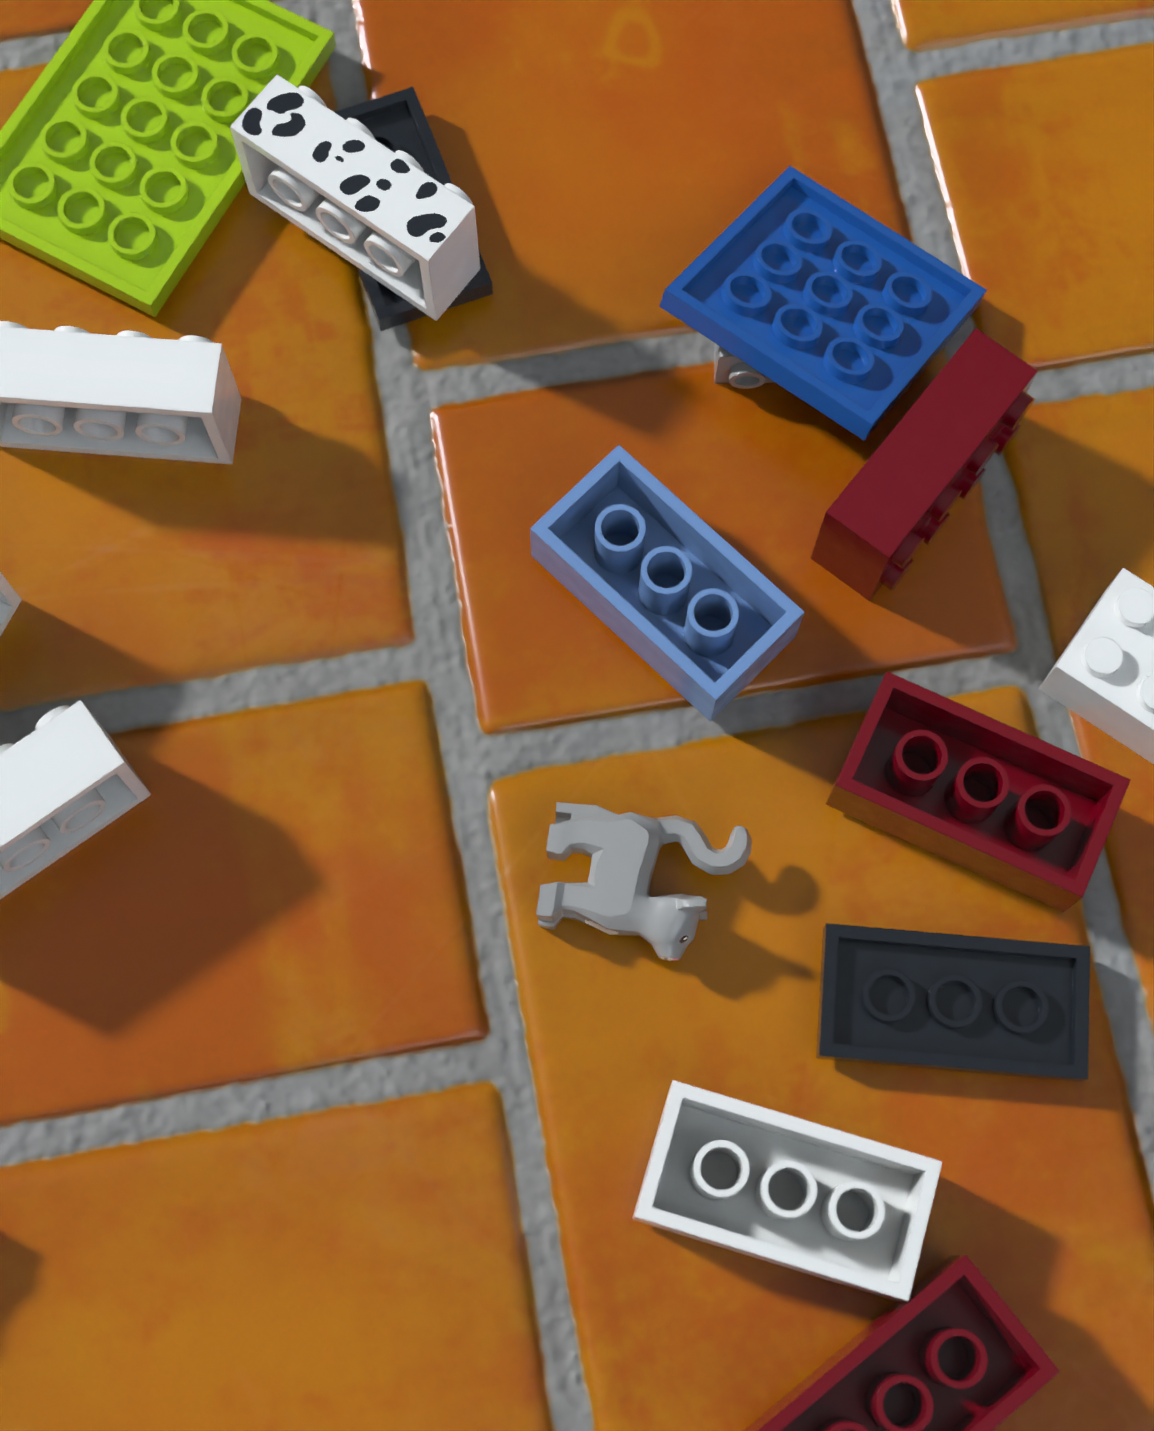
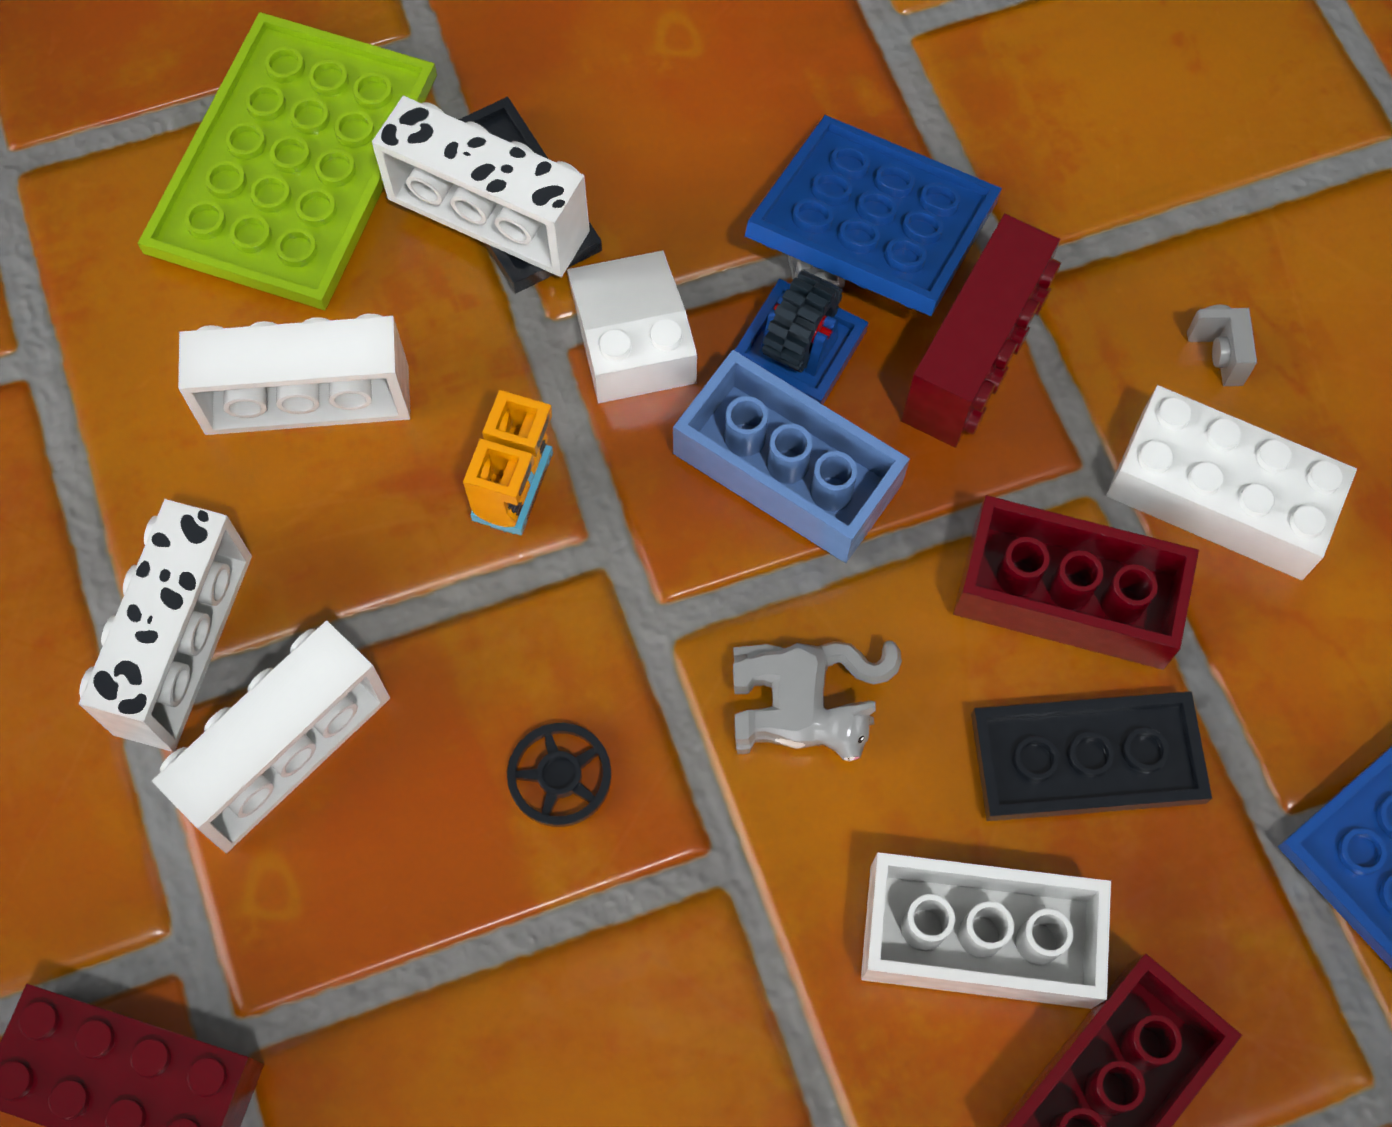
camera: 10 degrees left, 5 degrees down
none -> light orange hips [463,390,553,536]
none -> black wheel [507,723,612,827]
none -> white slope [567,250,697,403]
none -> plate [735,270,868,405]

